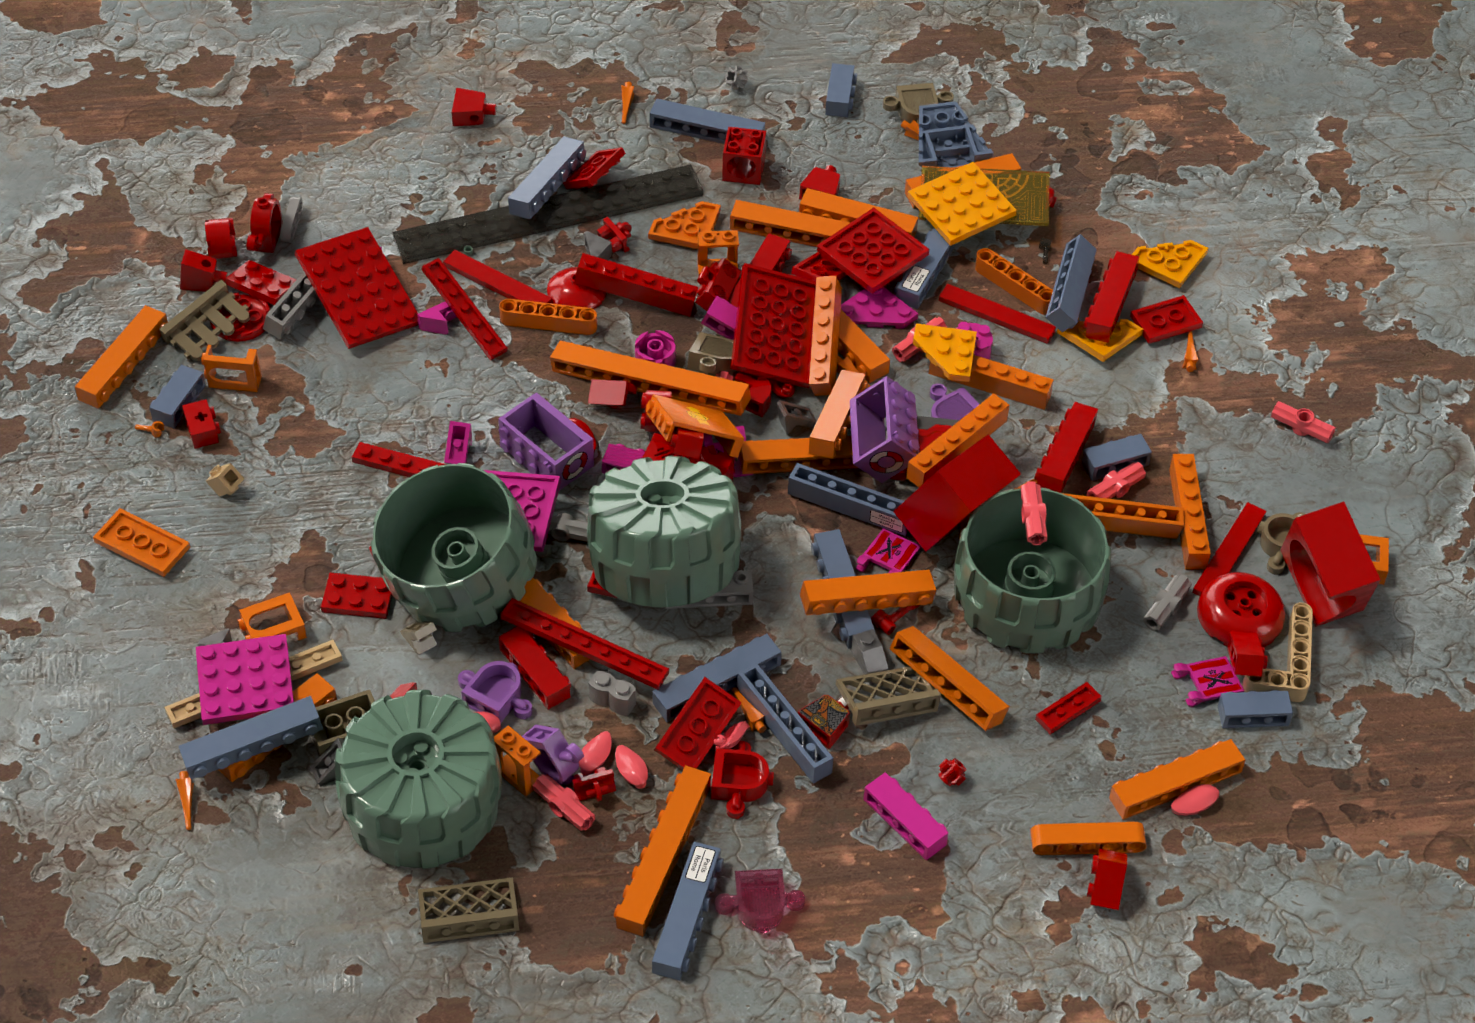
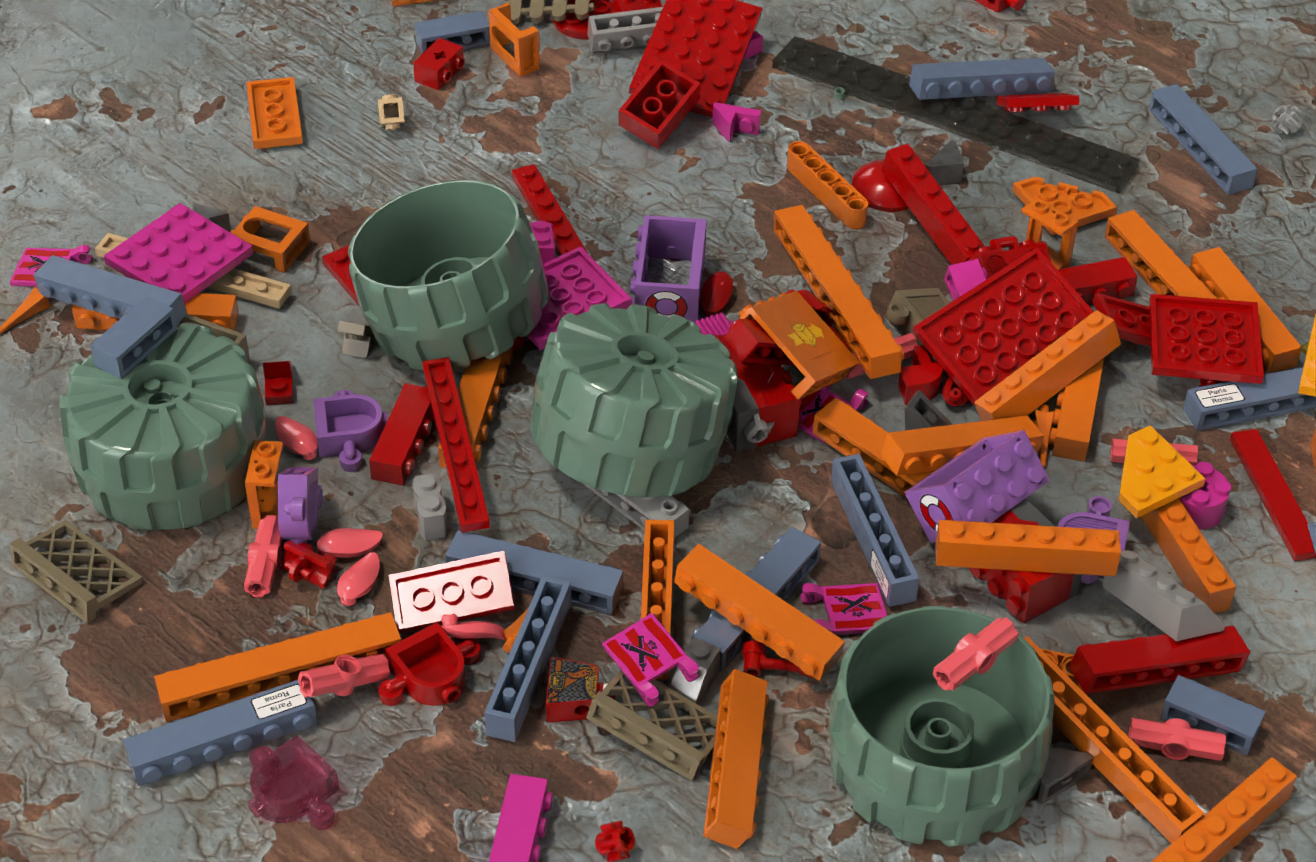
camera: 50 degrees right, 5 degrees down
orange hand [135,421,164,438] -> none
red tile [421,258,508,361] -> none
red tile [443,250,552,303] -> none
dark pink slope [444,421,472,464] -> none
panel [588,379,637,409] -> none
red hips [597,216,632,253] -> none
orange piece [621,82,635,124] -> none
dark pink brick [635,330,676,367] -> none
red brick [722,127,766,185] -> none
red torso [799,165,840,200] -> none
dark pink plate [841,287,918,329] -> none
red piece [893,434,1021,552] -> none
none -> dark pink flag [10,245,93,287]
none -> sand blue brick [90,296,177,379]
none -> coral piece [298,654,390,697]
none -> dark pink flag [602,613,699,707]
none -> red brick [618,59,701,149]
none -> orange brick [641,519,674,680]
none -> light grey slope [1102,550,1225,641]

